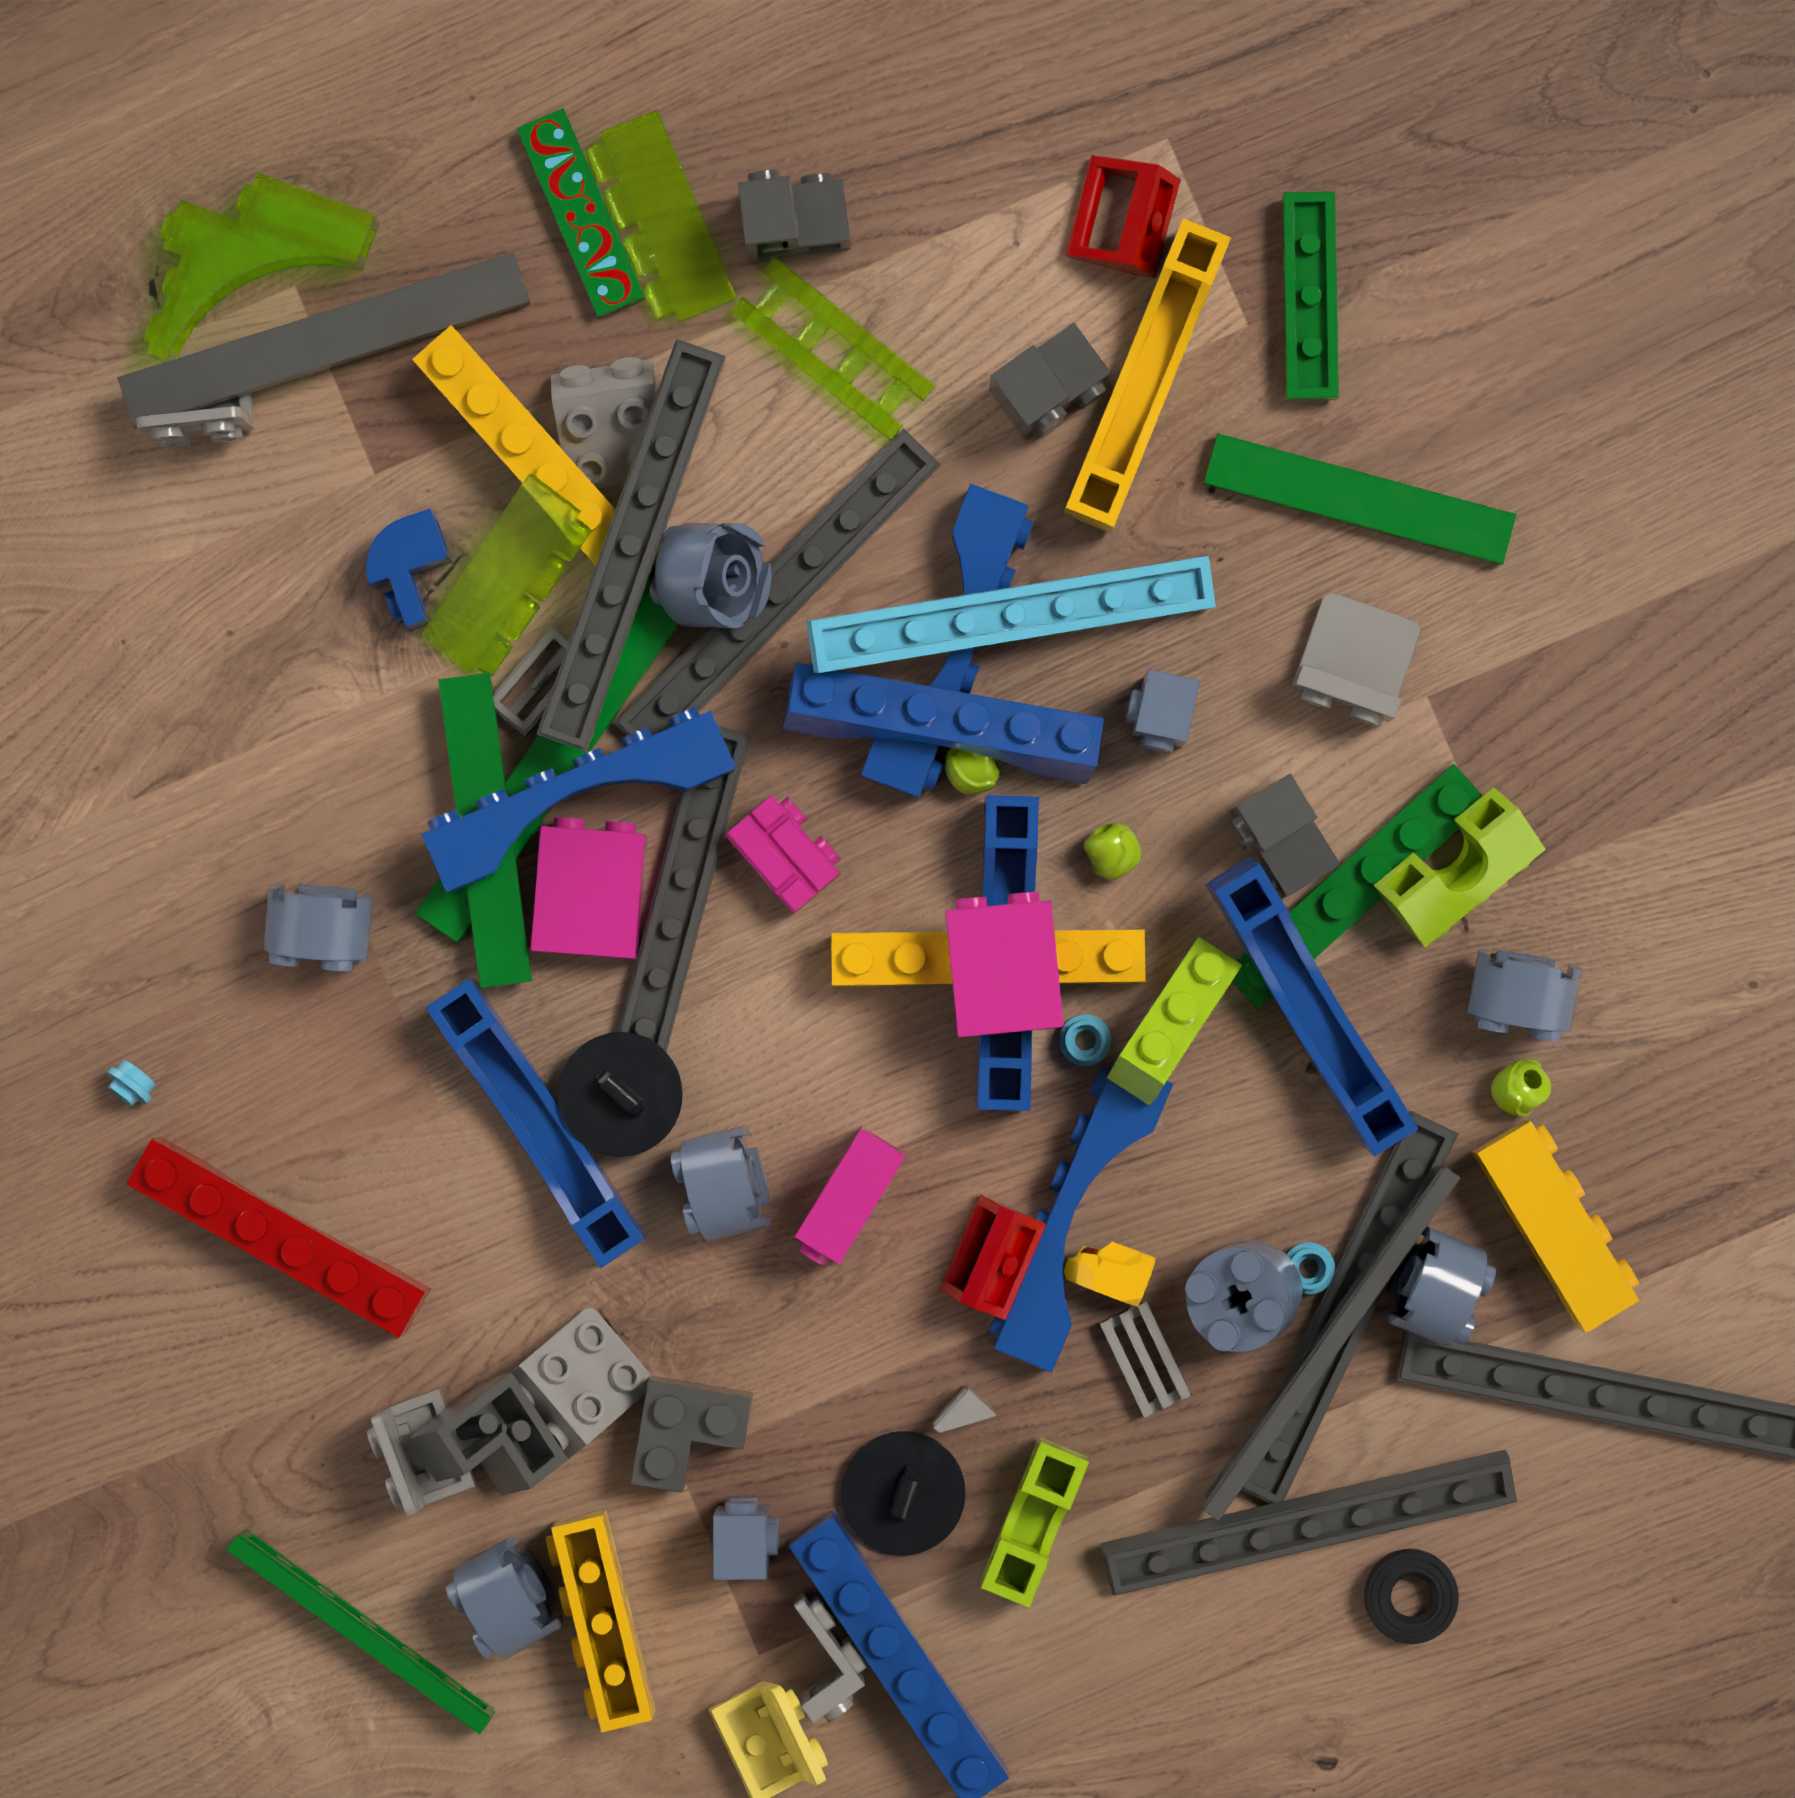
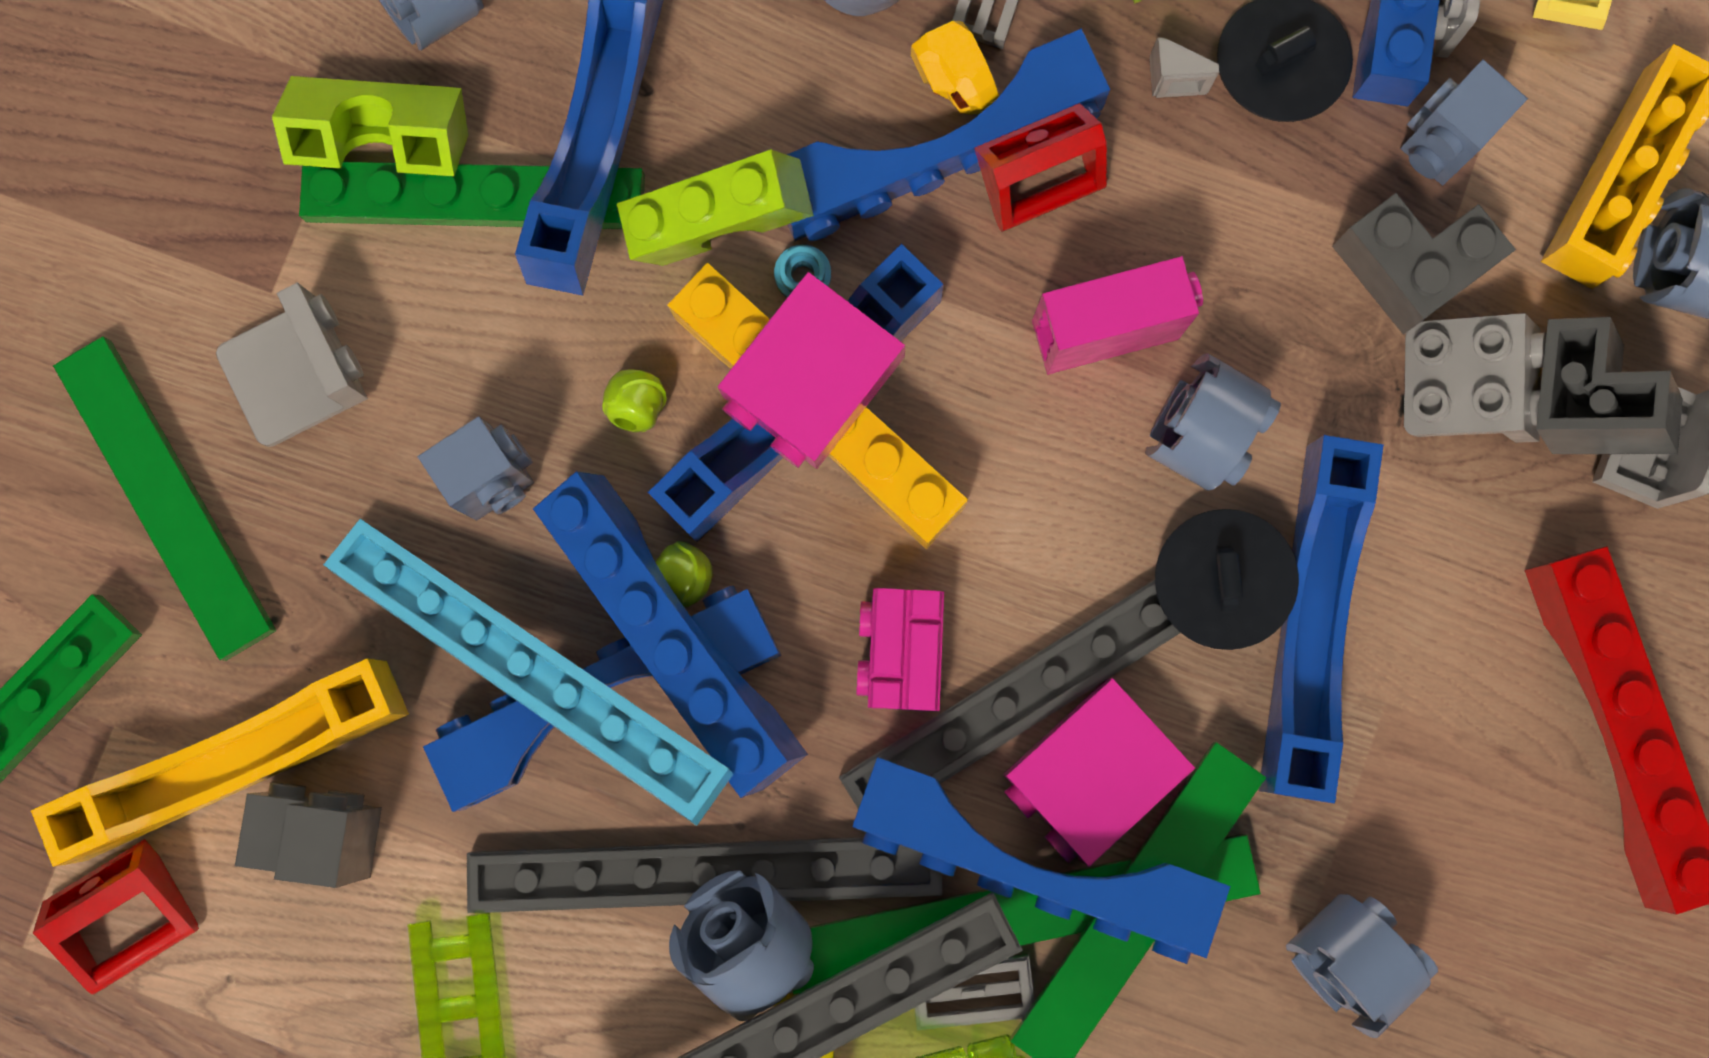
camera: 135 degrees left, 5 degrees down
medium azure plate [106,1060,156,1107] -> none
dark grey brick [1228,773,1341,898] -> none

